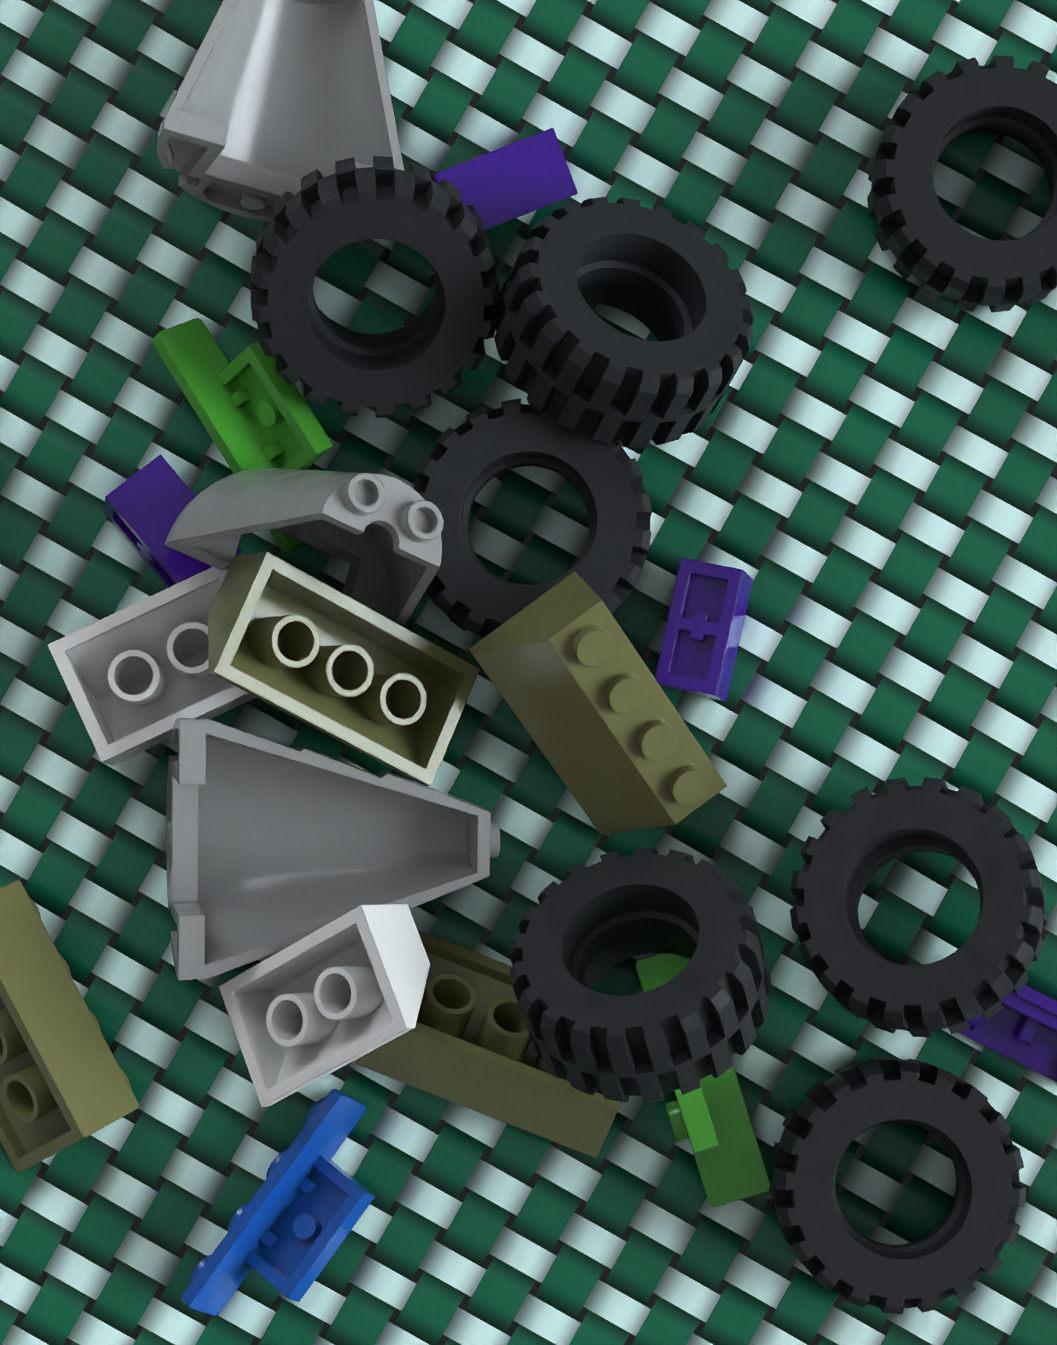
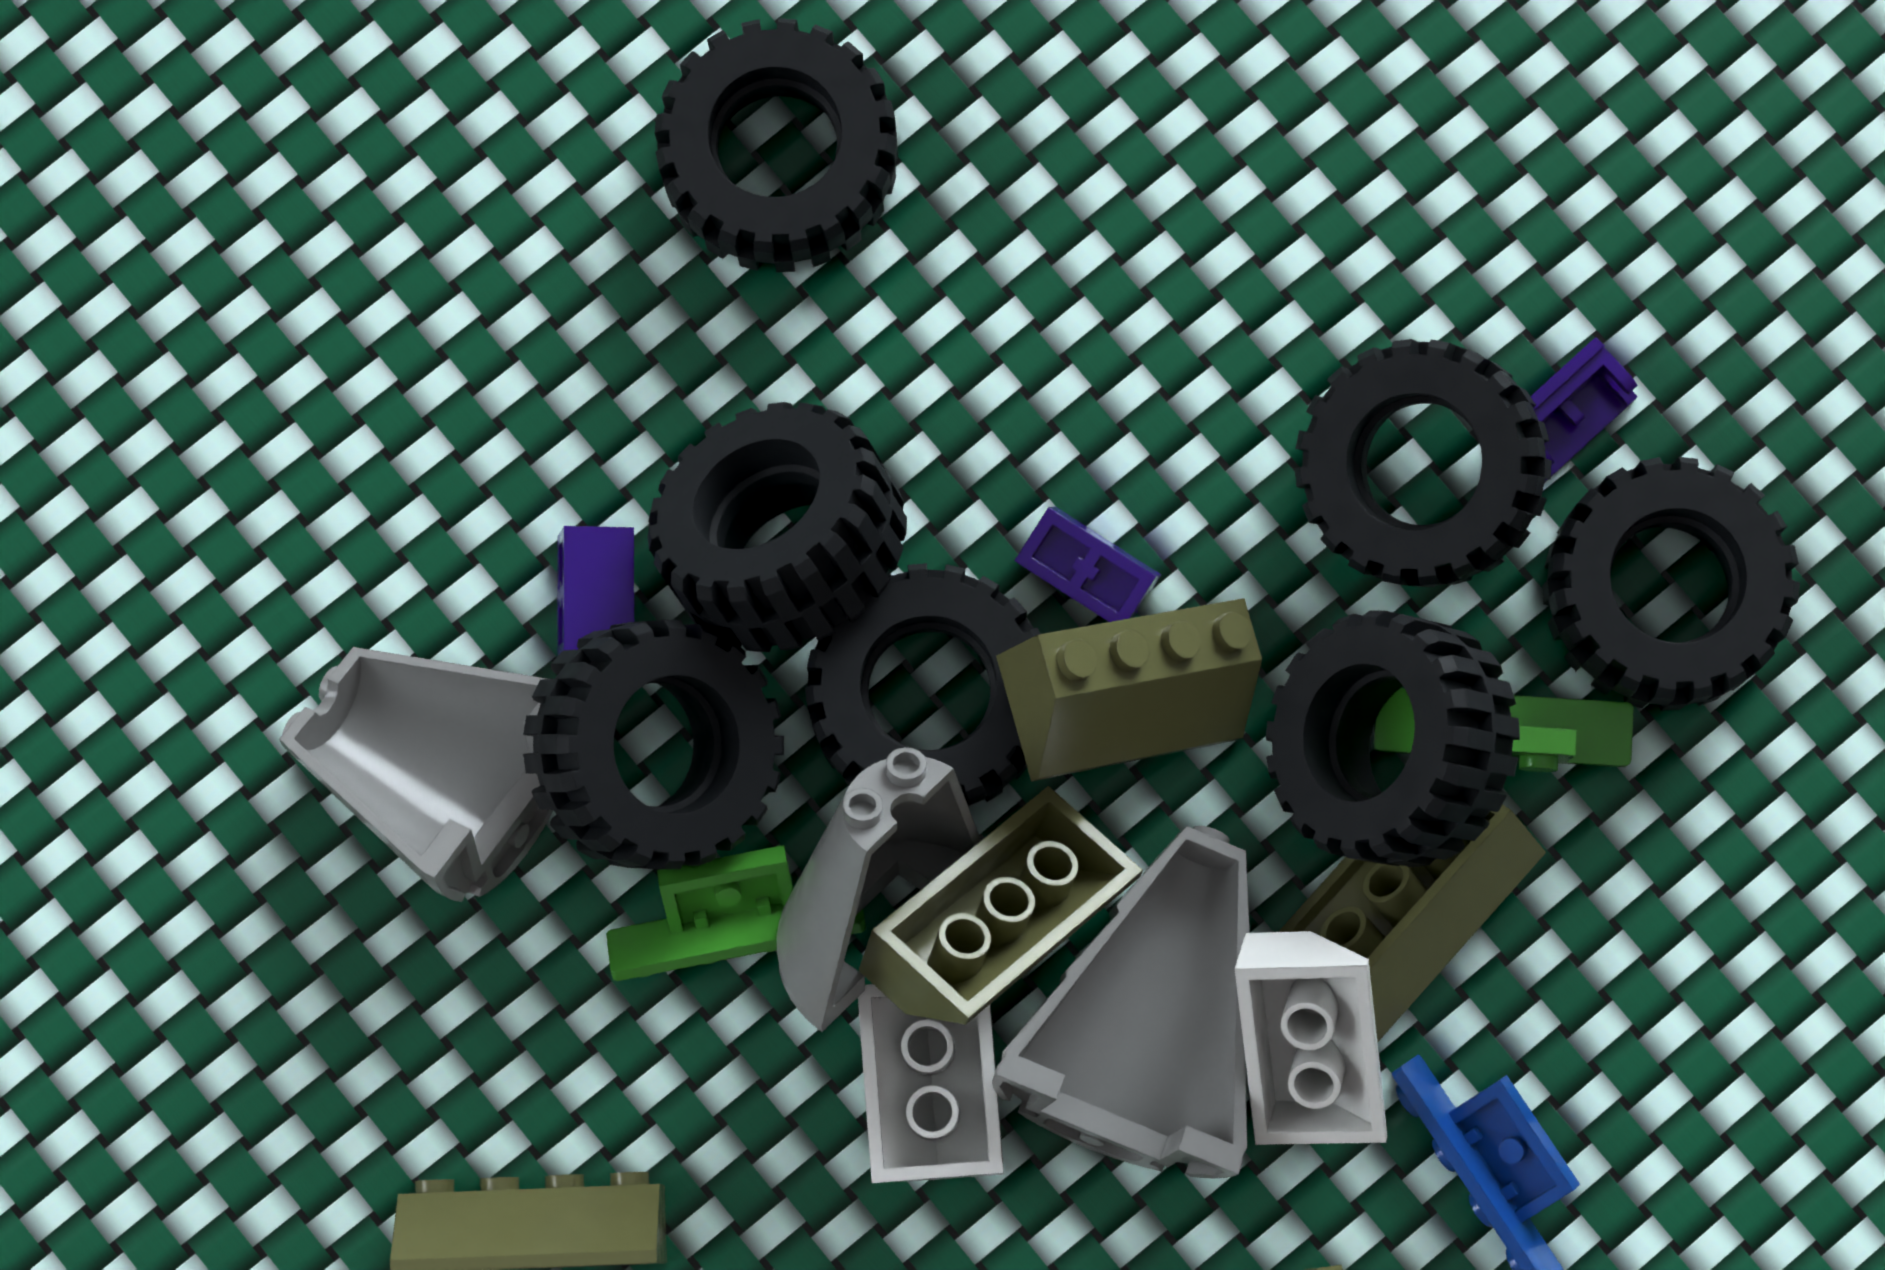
camera: 65 degrees left, 5 degrees down
dark purple hinge [104,454,242,588] -> none

